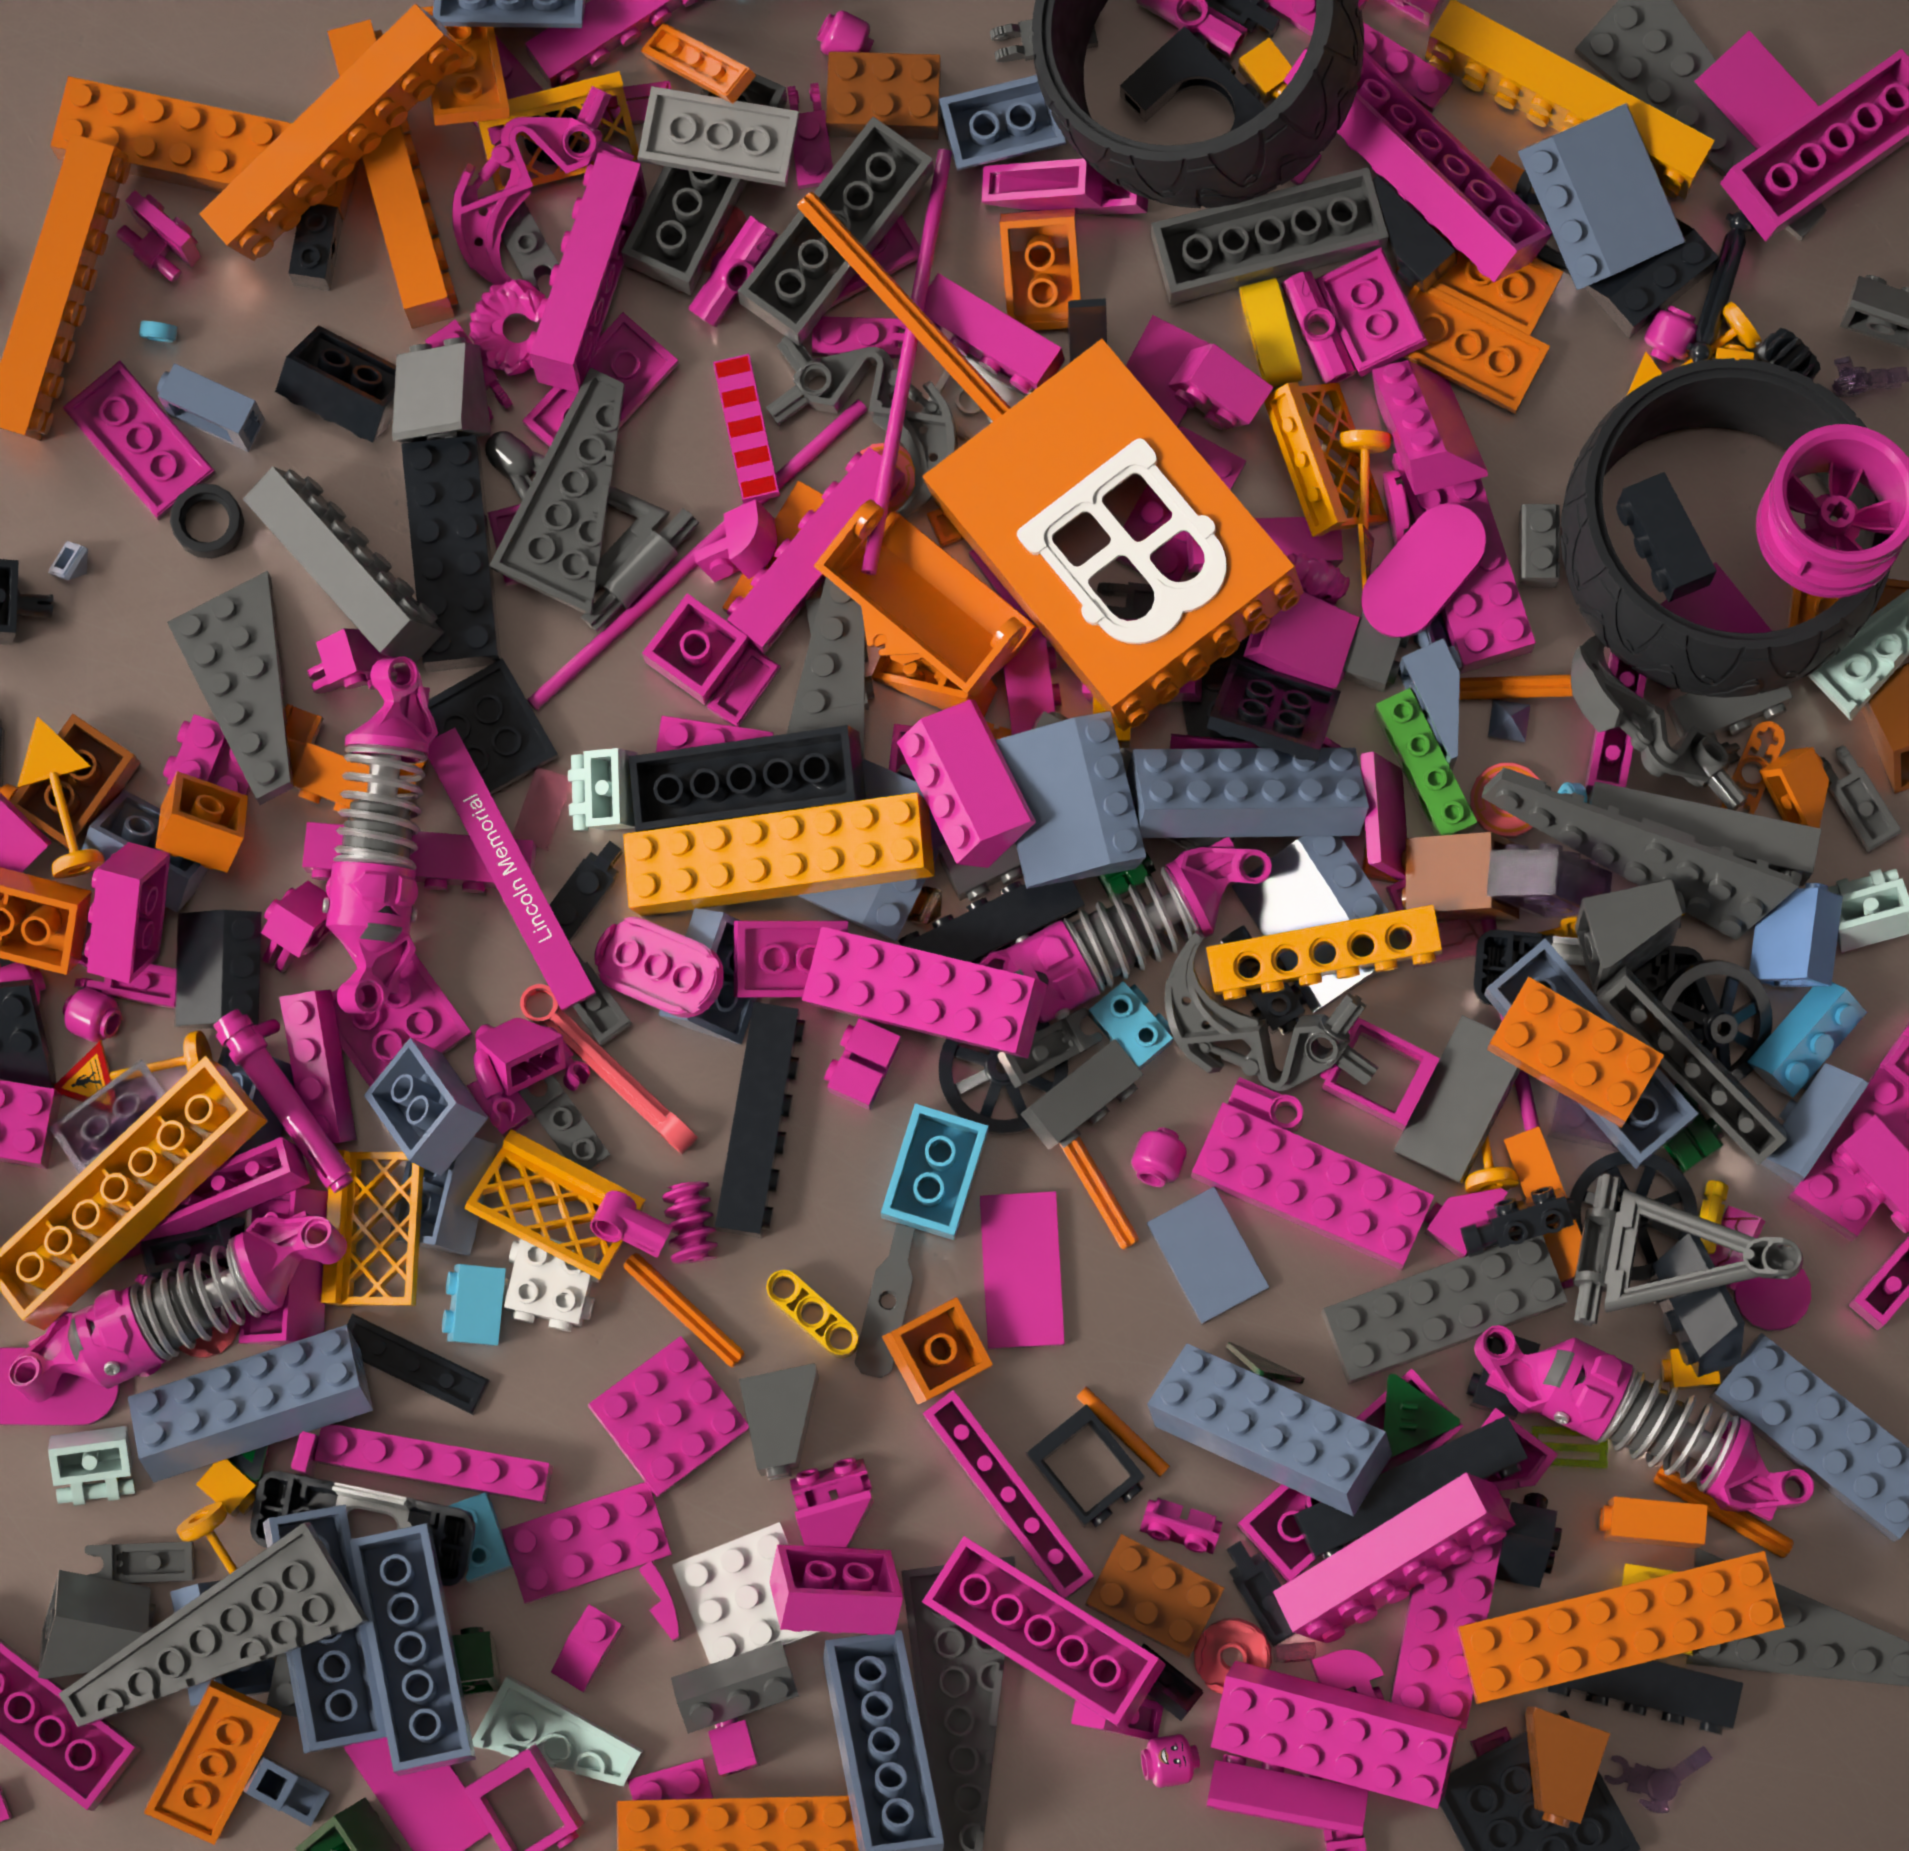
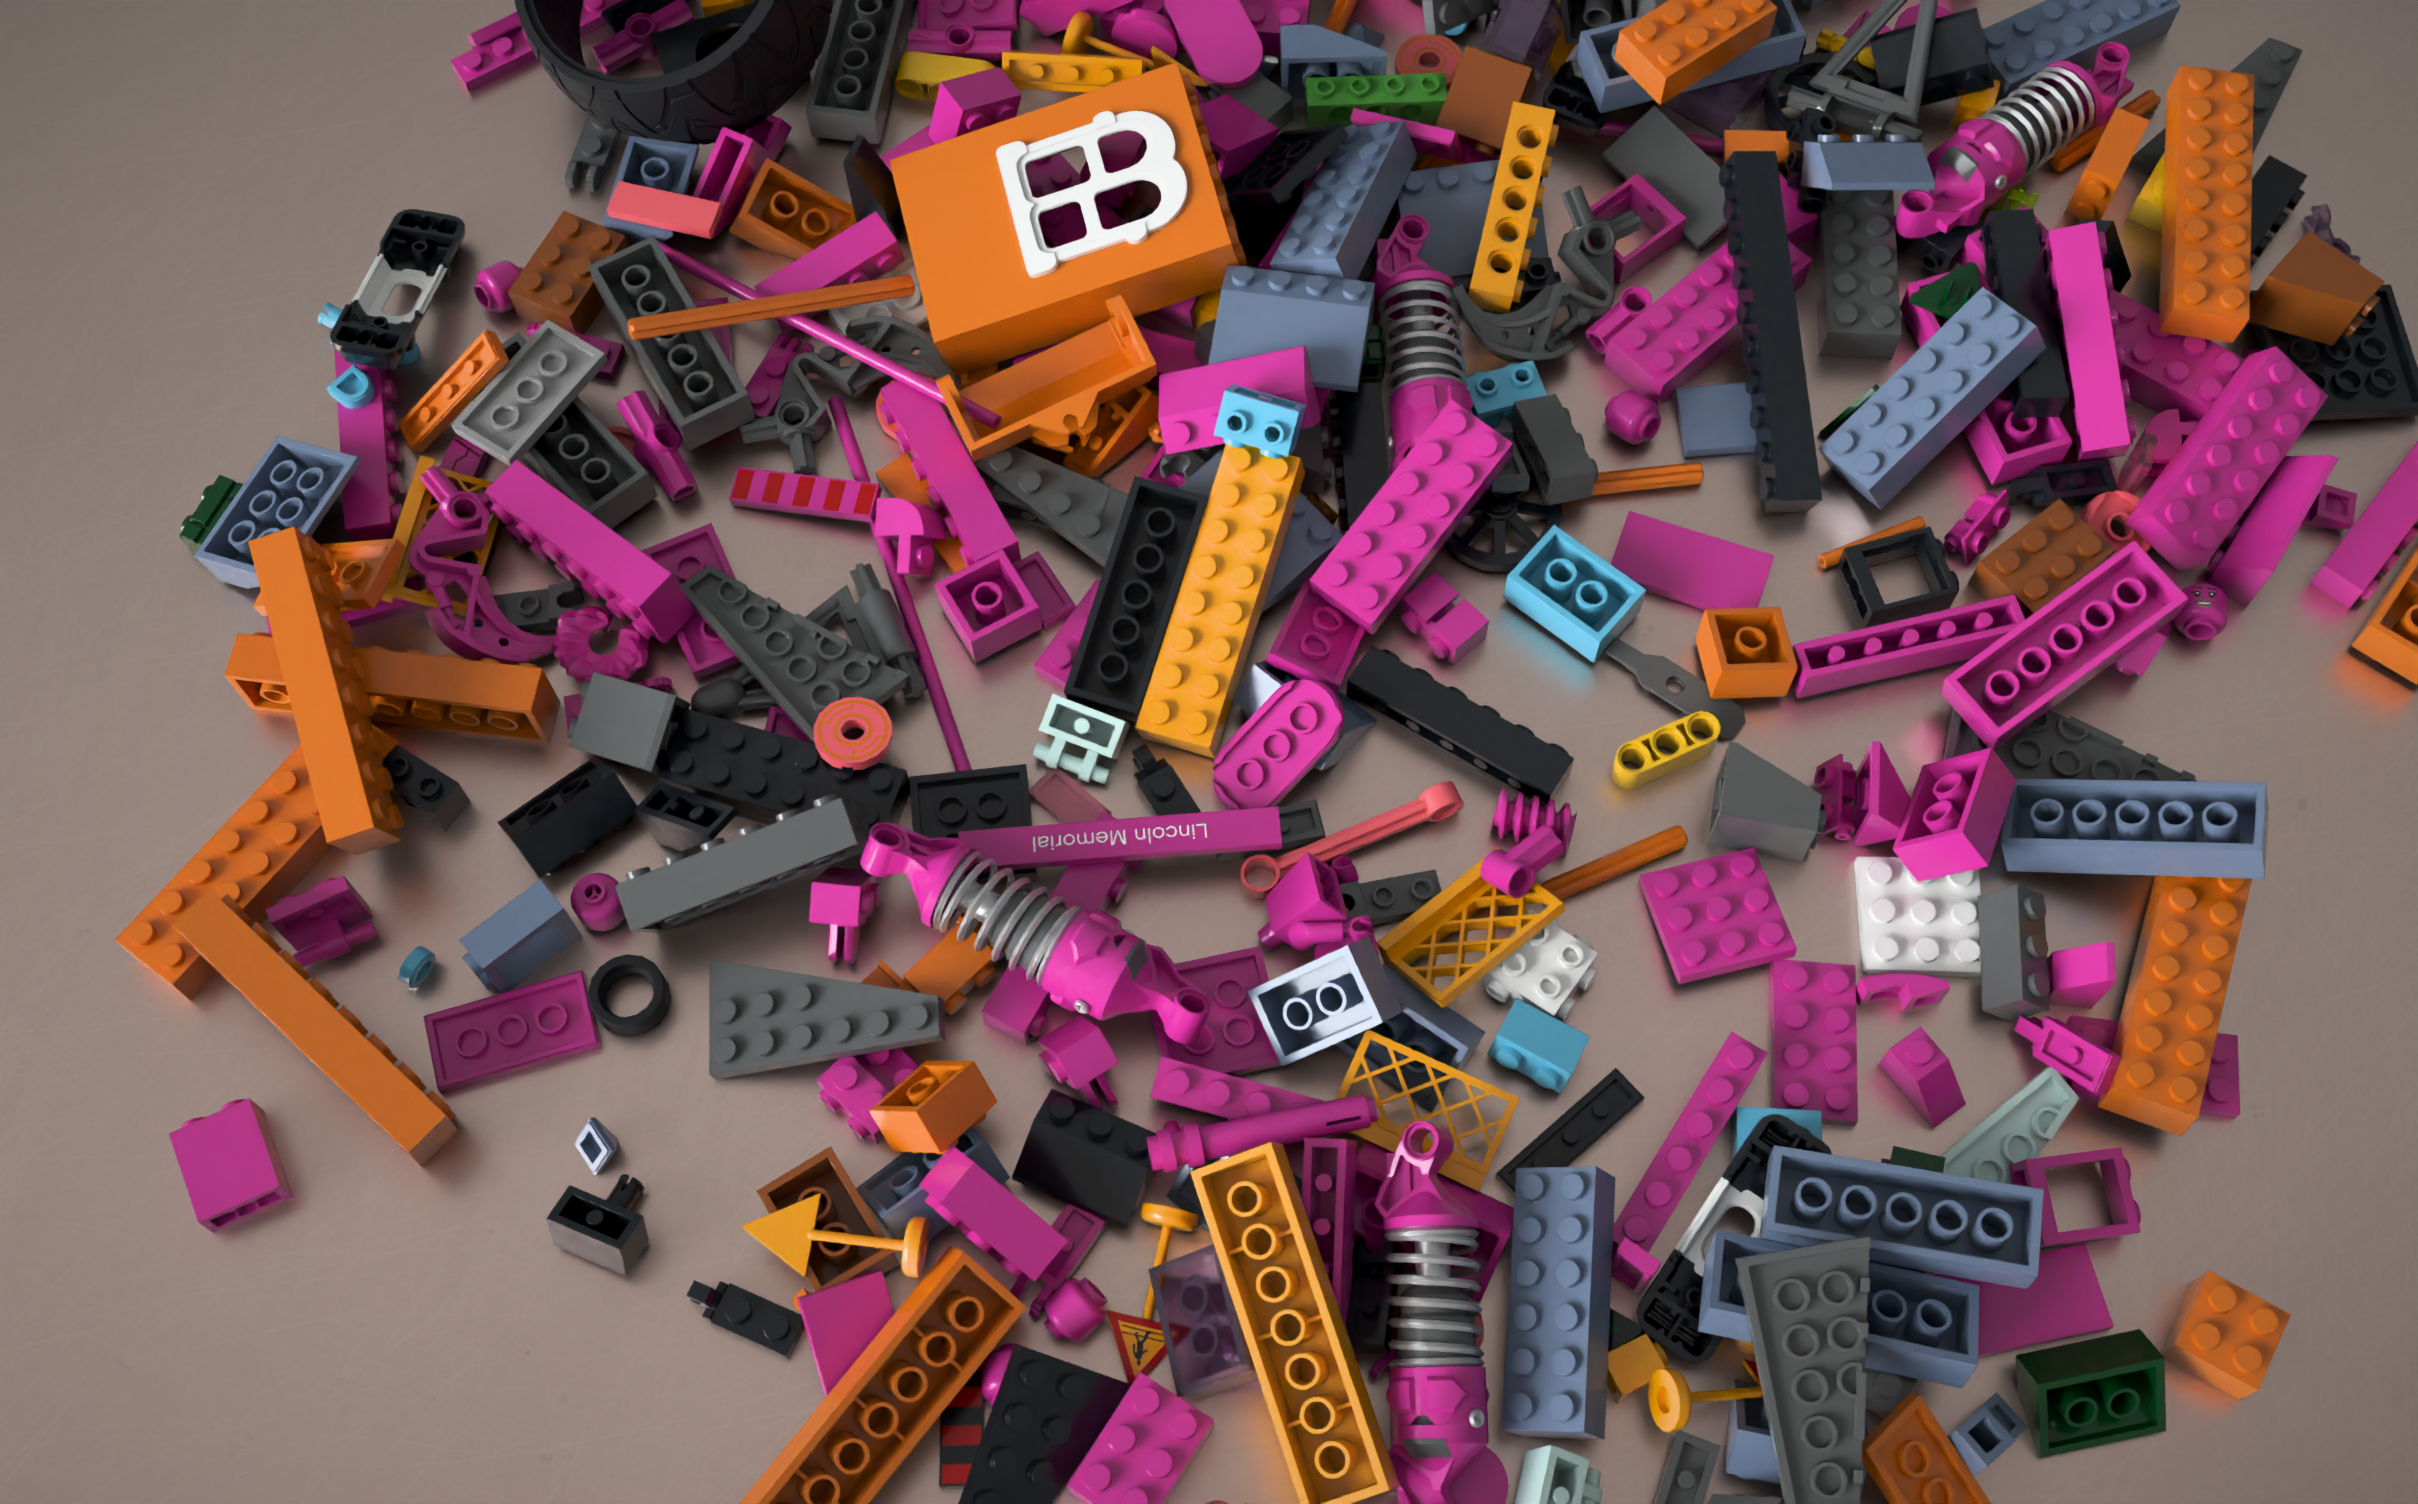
camera: 70 degrees left, 15 degrees down
none -> dark pink head [570,873,625,932]
none -> coral tile [607,181,723,239]
none -> black slope [634,783,738,851]
none -> coral tile [814,697,893,770]
none -> medium azure brick [1214,384,1306,459]
none -> black brick [1719,151,1822,513]
none -> sand blue slope [1801,134,1935,190]
none -> dark pink hinge [2014,1016,2121,1095]

